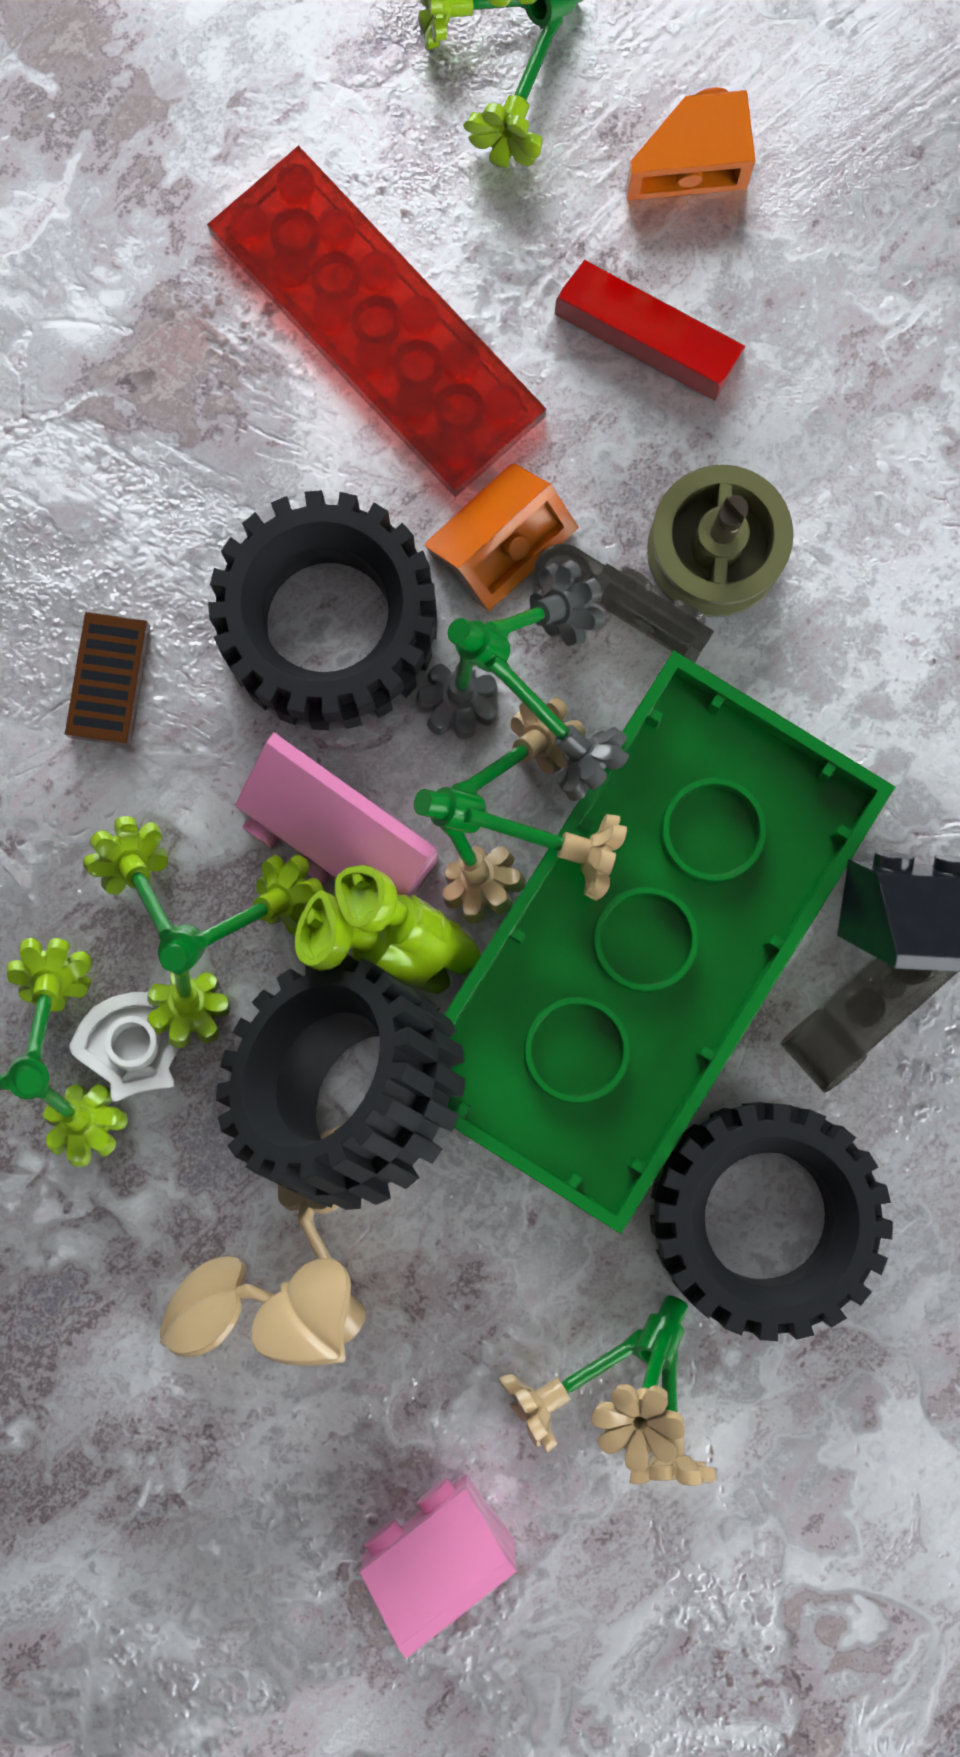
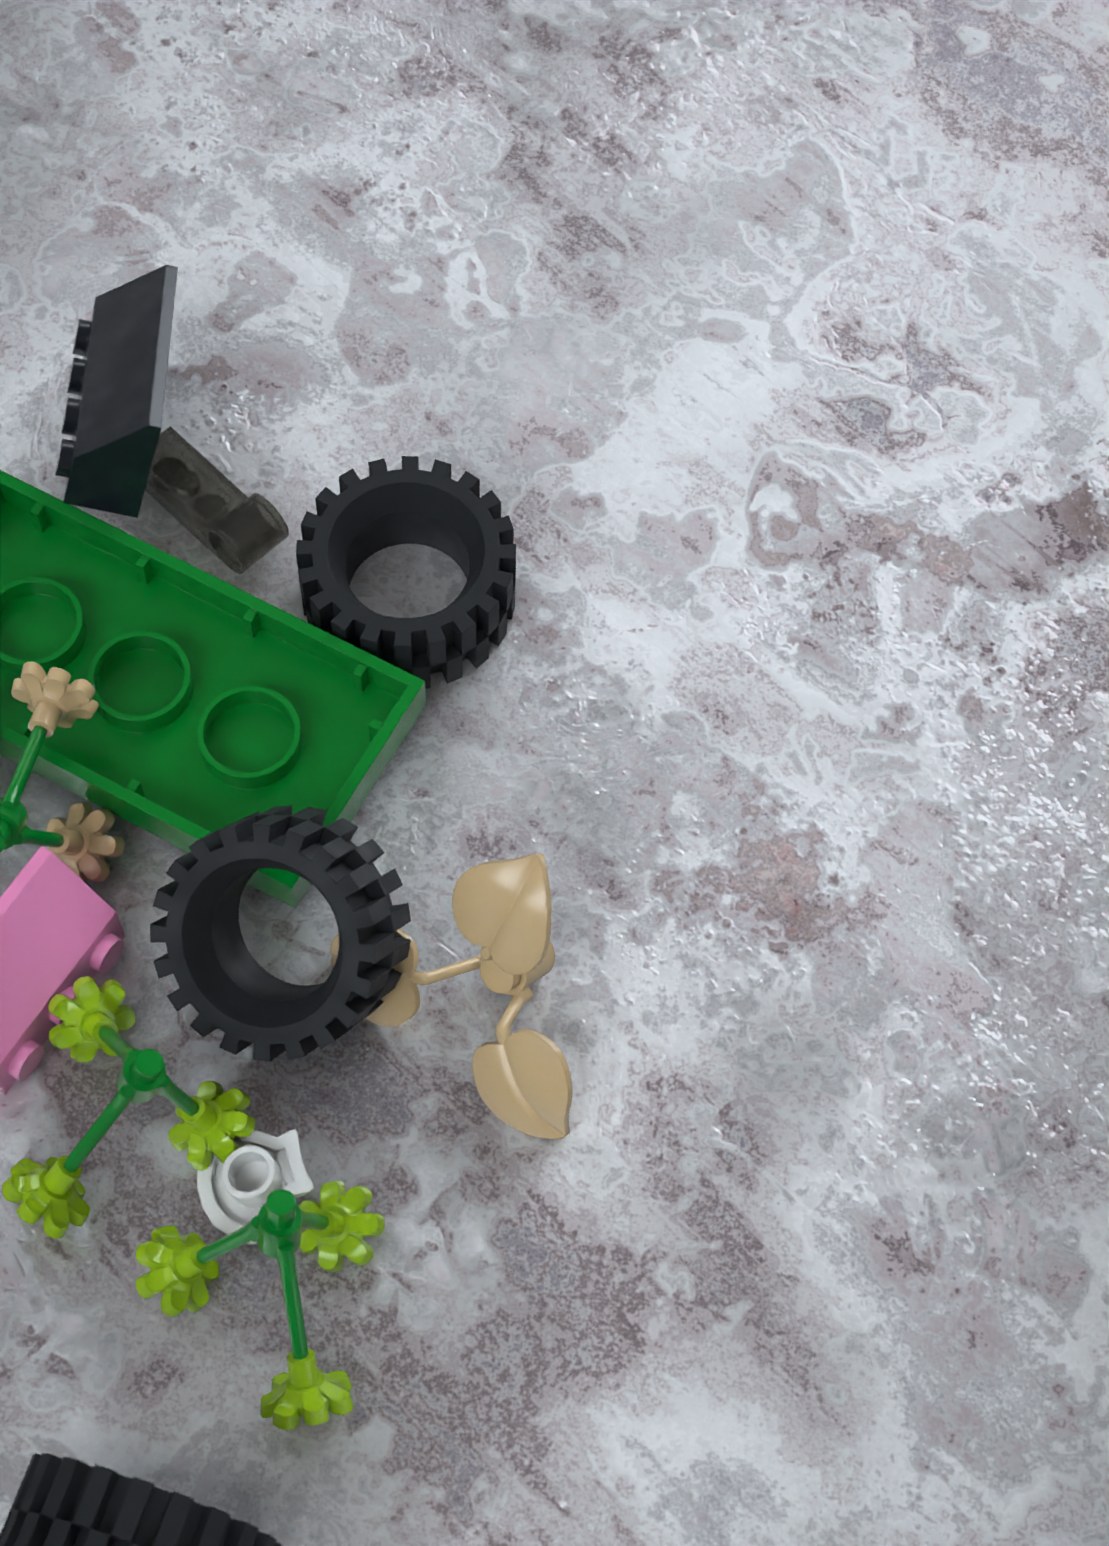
camera: 95 degrees left, 20 degrees down
lime piece [295,865,481,994] -> none
bright pink slope [360,1474,517,1659] -> none
tan plant [498,1295,717,1486] -> none

